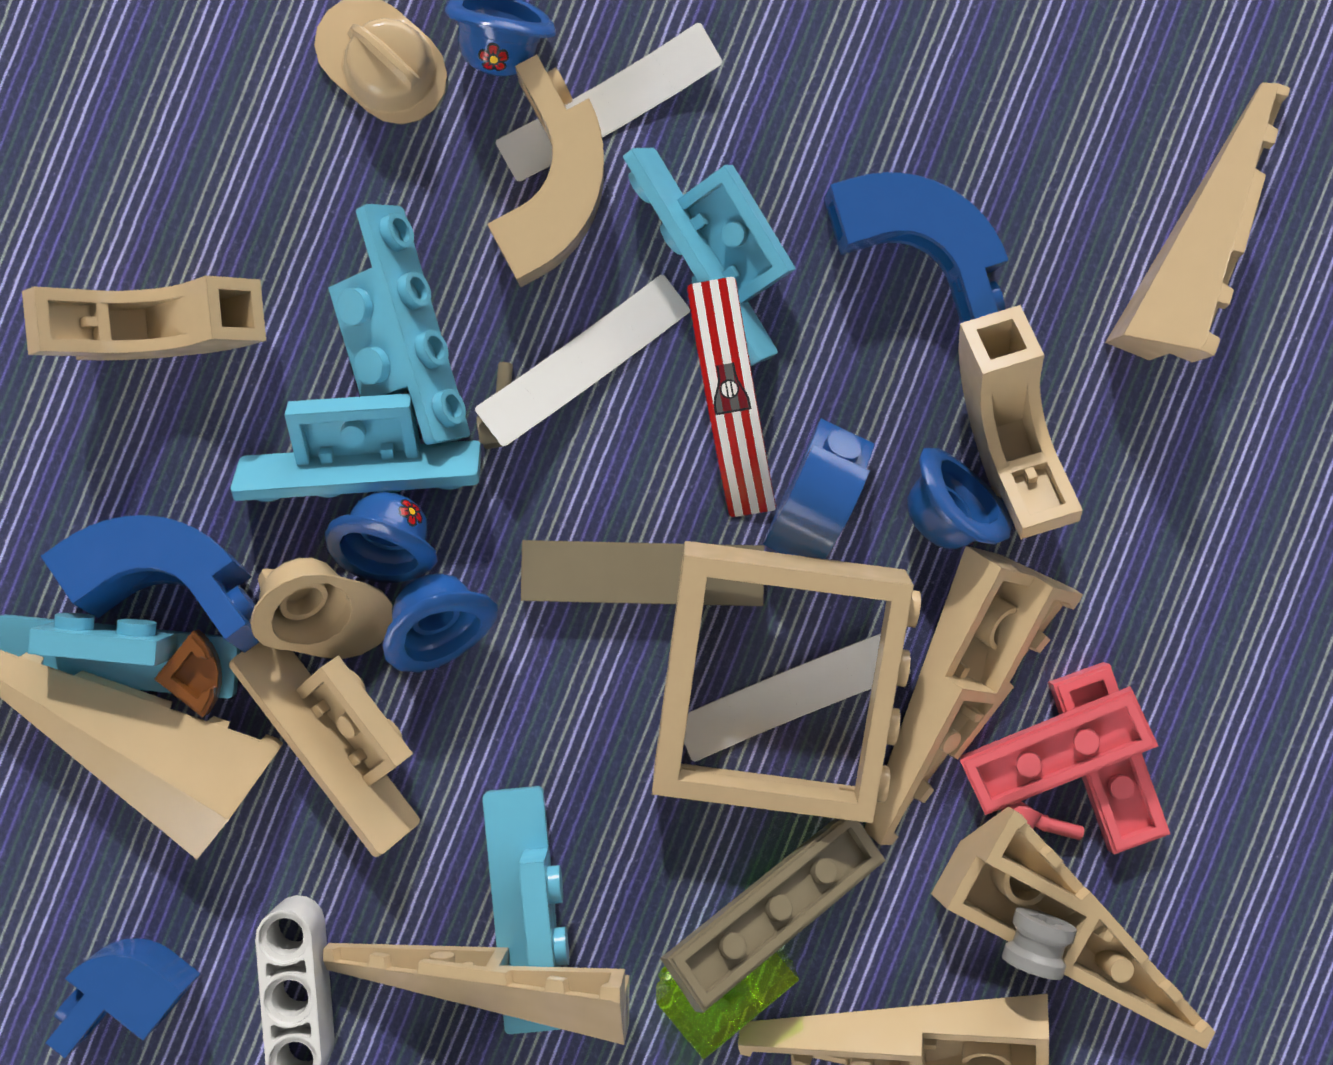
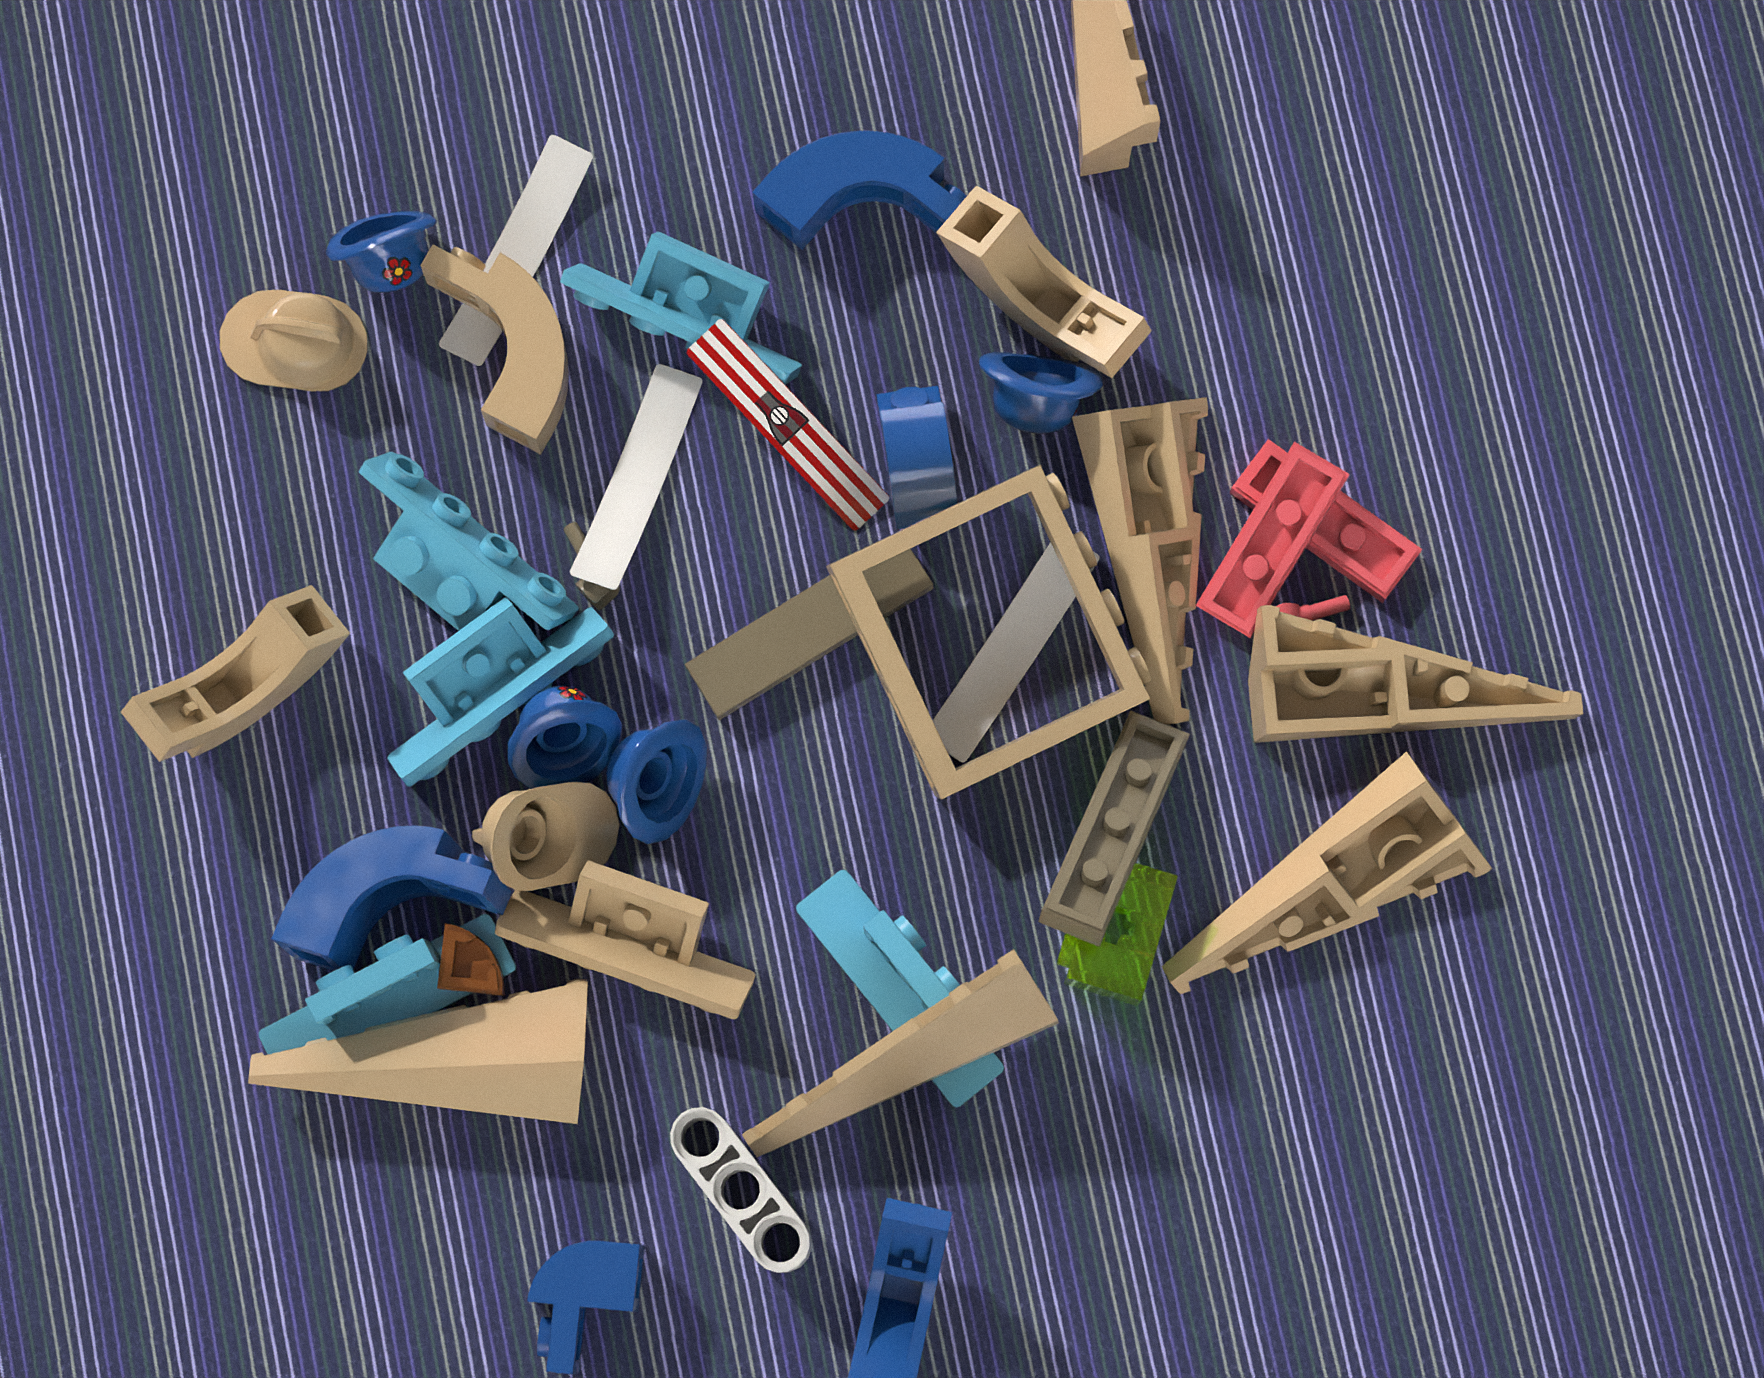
camera: 30 degrees left, 10 degrees down
light grey wheel [1002,907,1077,980] -> none

